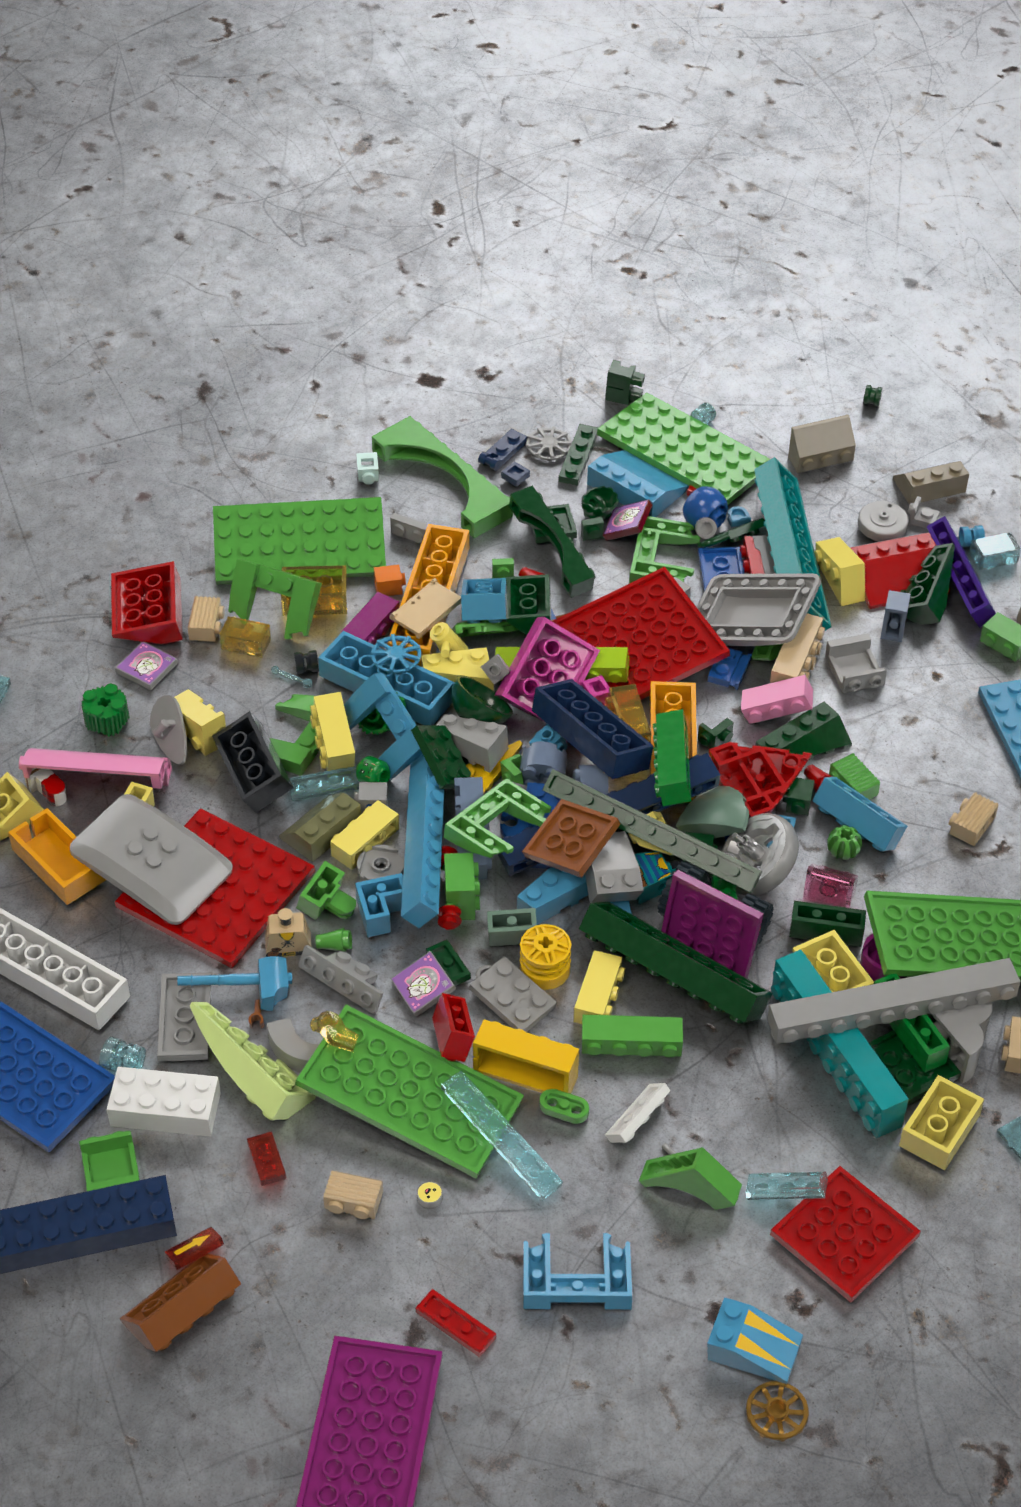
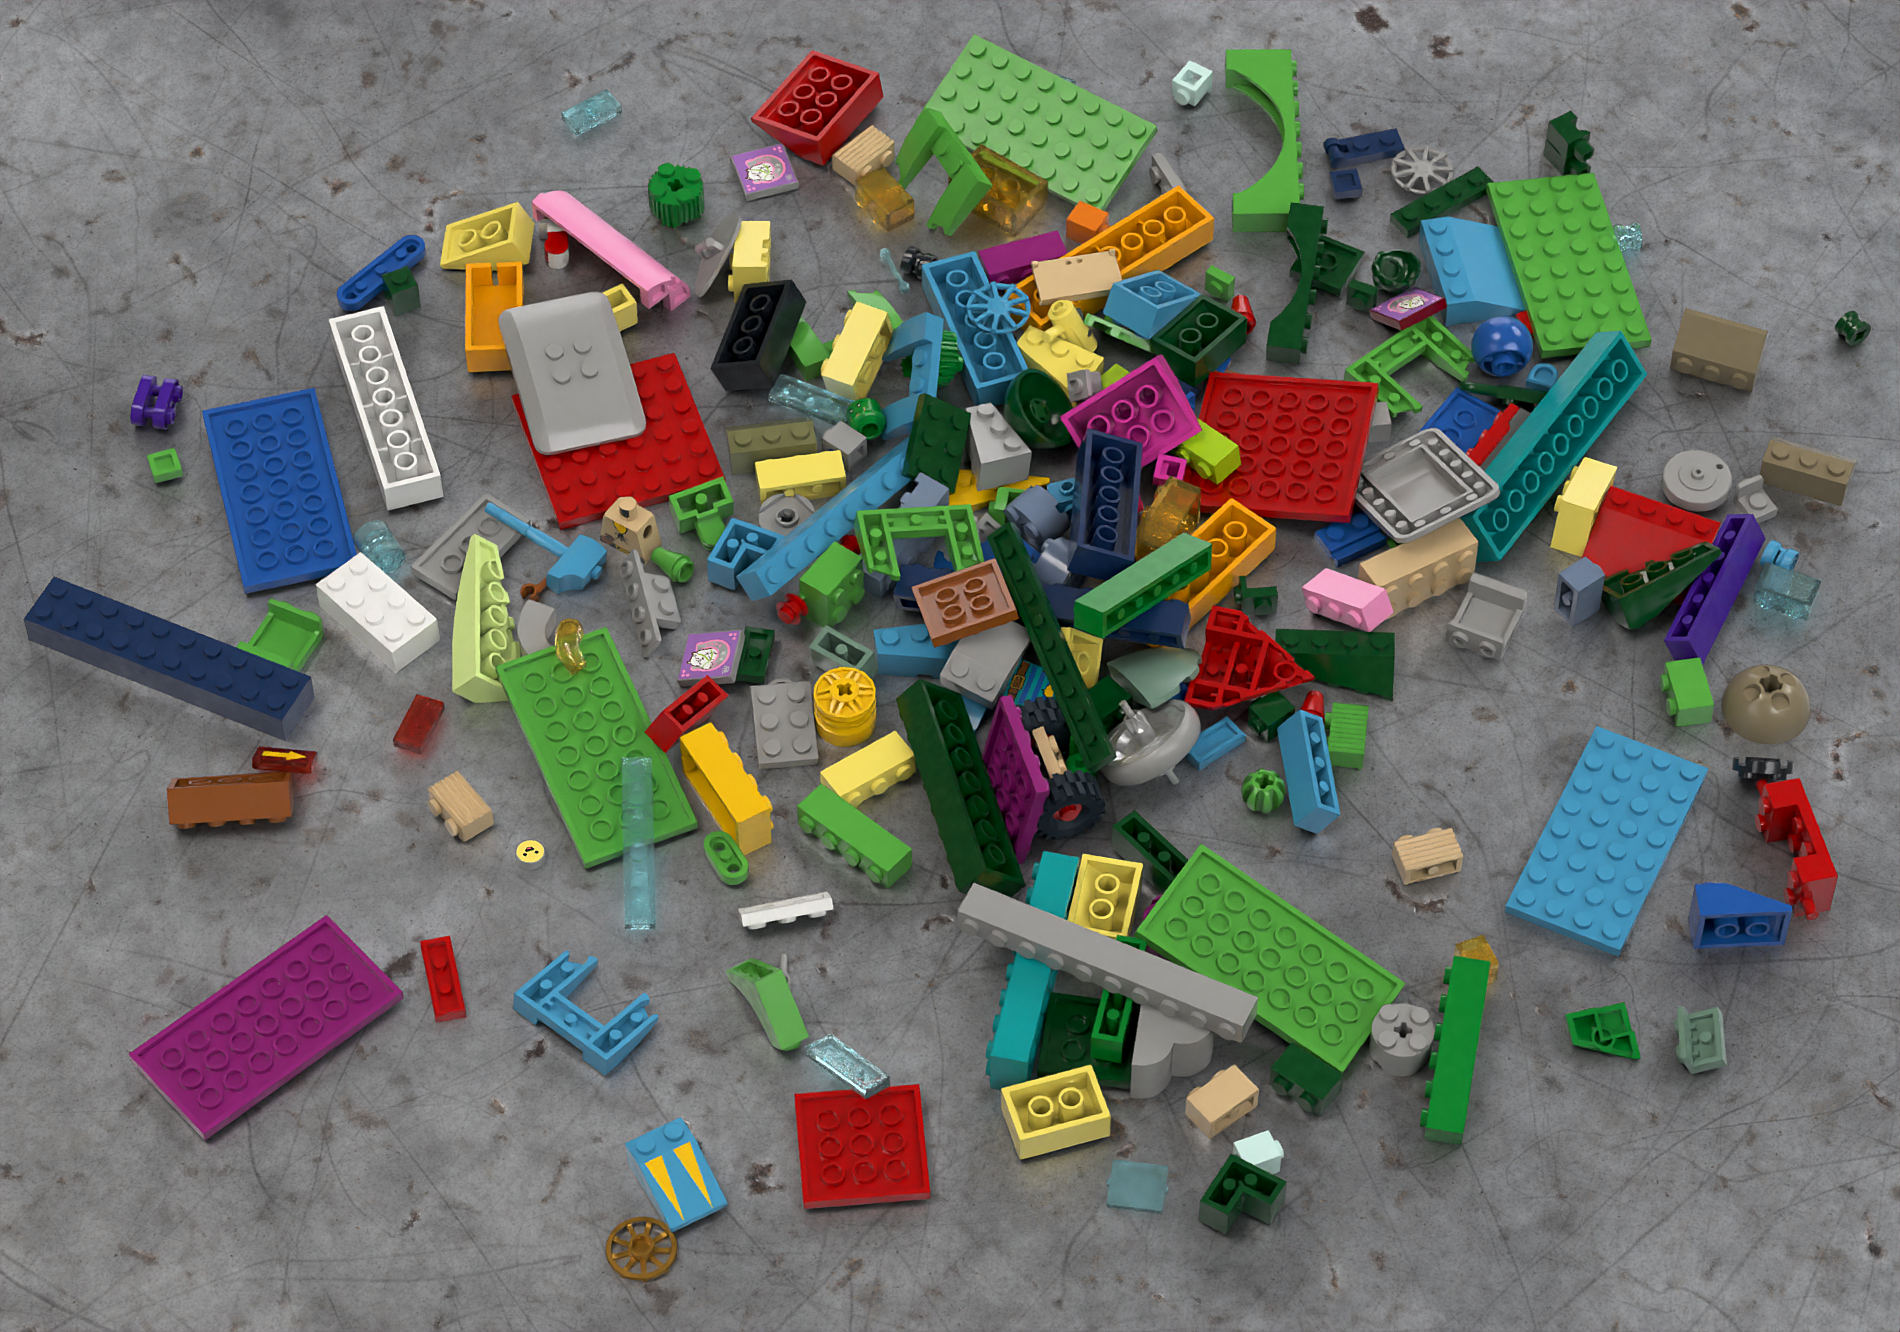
camera: 40 degrees right, 5 degrees up
light grey tile [695,517,717,539] -> none
clear pink slope [803,863,858,908] -> none

